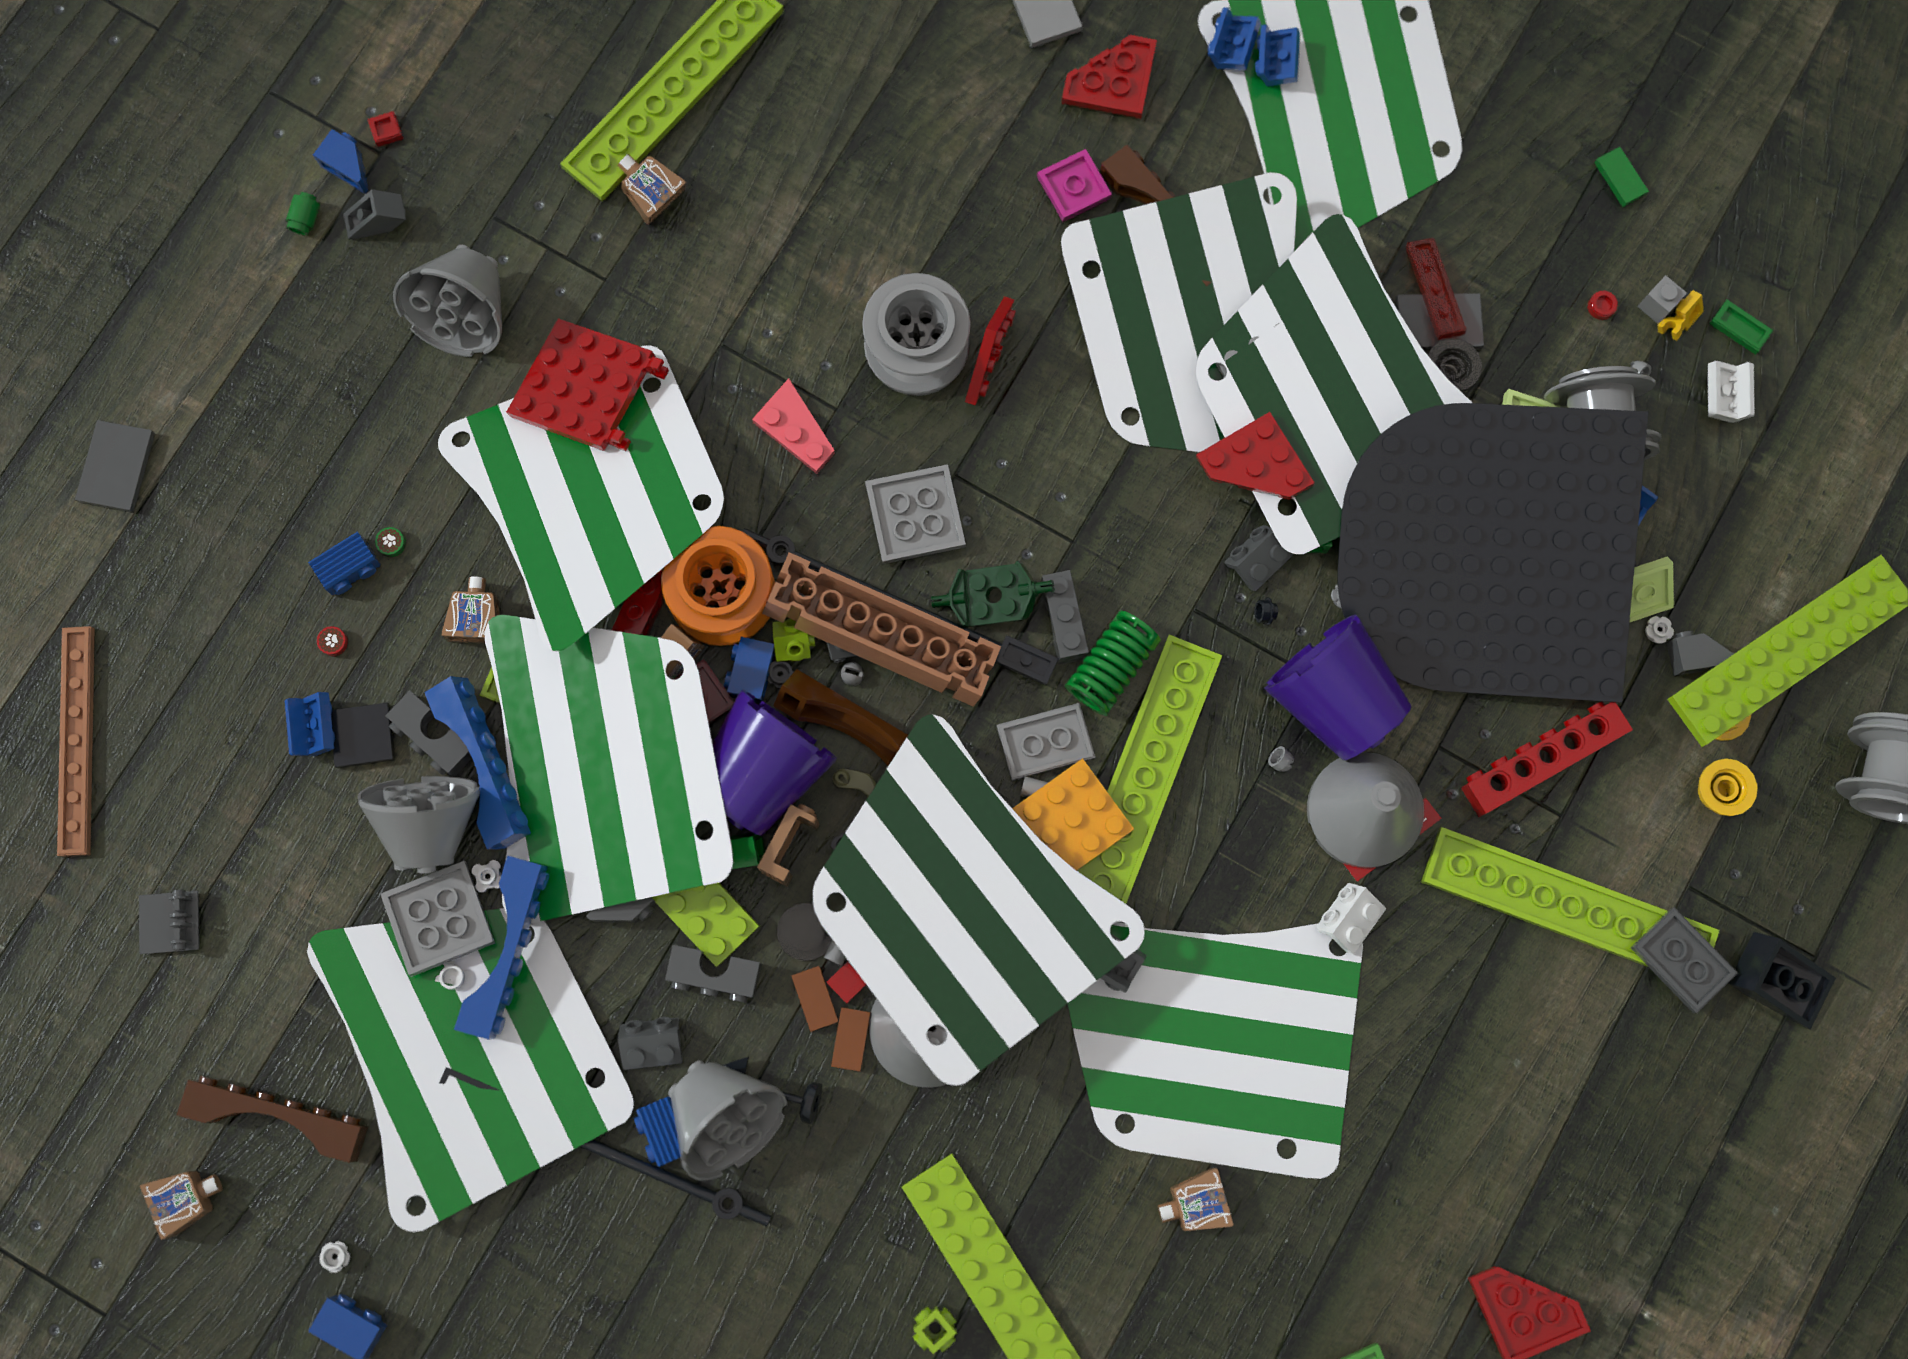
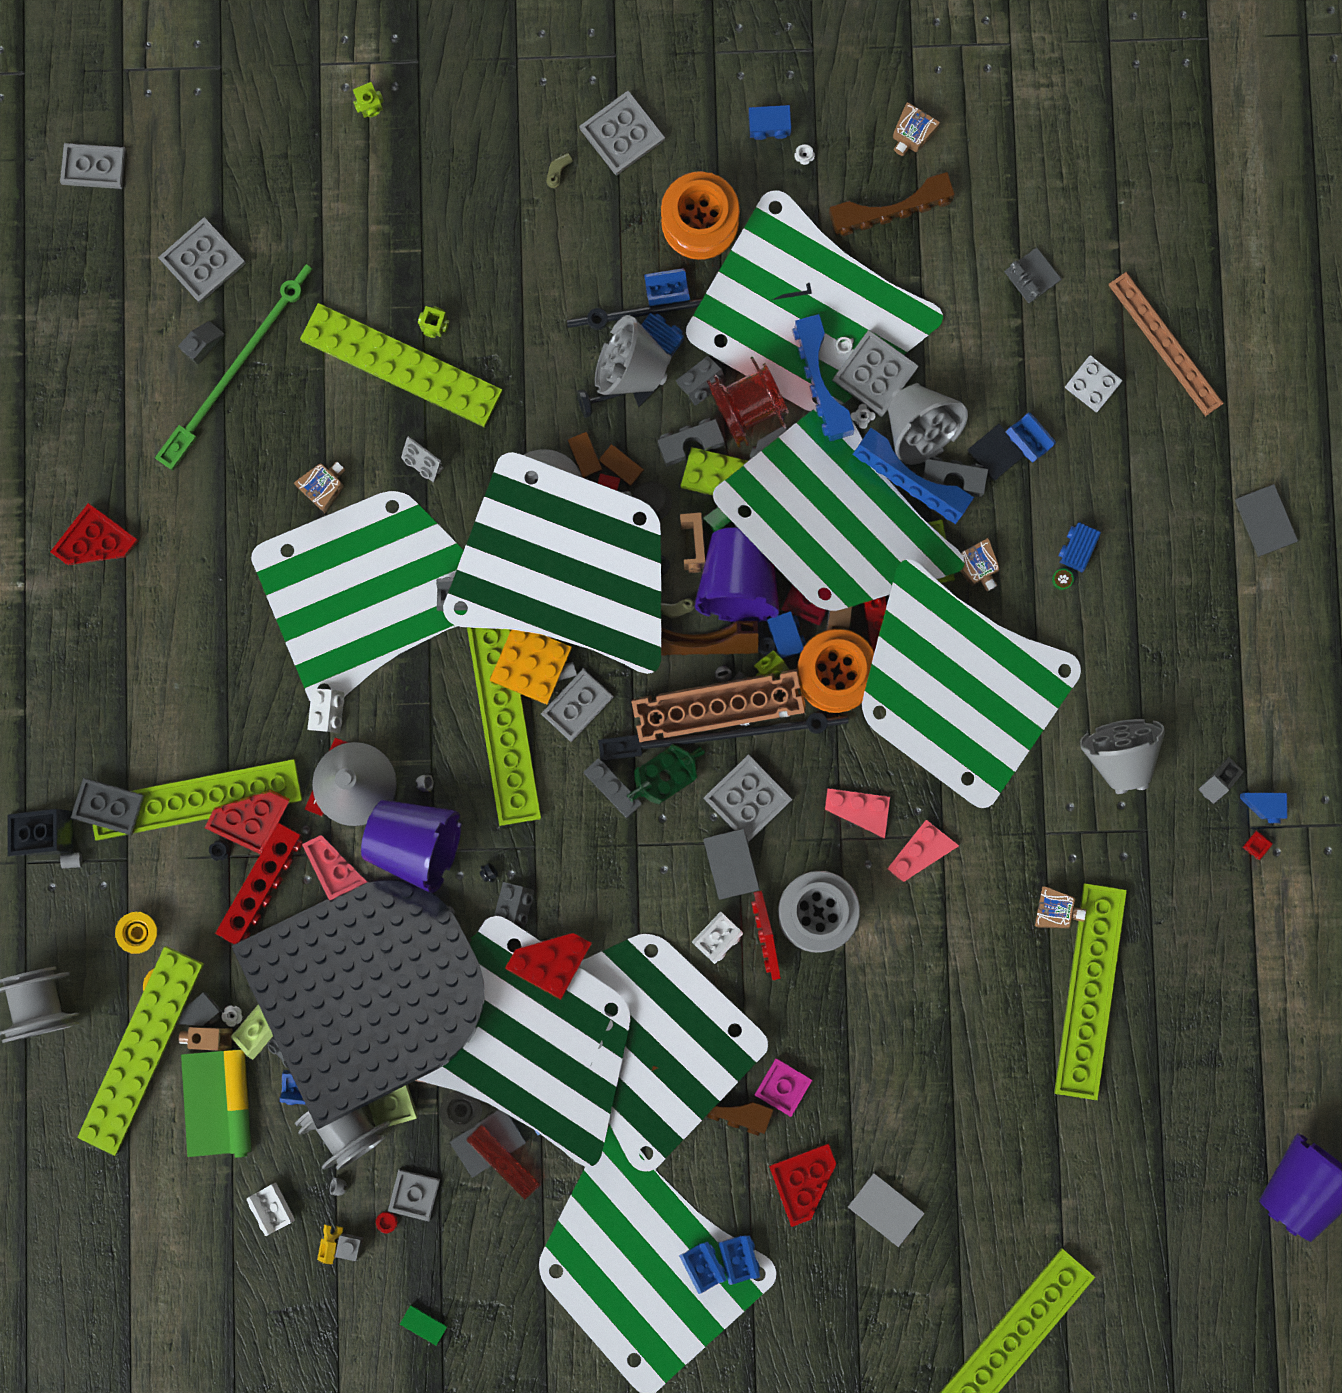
camera: 155 degrees right, 5 degrees up
green brick [285,192,321,236] -> none
tile [317,626,348,656] -> none
red plate [506,319,669,451] -> none
green piece [1065,610,1161,716] -> none
green tile [1709,300,1774,355] -> none
none -> light grey hinge [60,853,83,869]
none -> medium nougat torso [179,1027,233,1050]
none -> bright green door [181,1049,252,1158]
none -> red plate [204,790,290,854]
none -> black plate [209,840,230,861]
none -> coral wing [302,835,368,901]
none -> light grey tile [388,1169,440,1222]
none -> light grey hinge [401,436,444,482]
none -> blue bracket [644,268,690,306]
none -> orange wheel [661,171,740,260]
none -> white bracket [692,911,743,964]
none -> dark grey tile [703,828,760,900]
none -> clear red wheel [706,356,789,448]
none -> coral wing [887,820,959,882]
none -> light grey hinge [1065,355,1123,413]

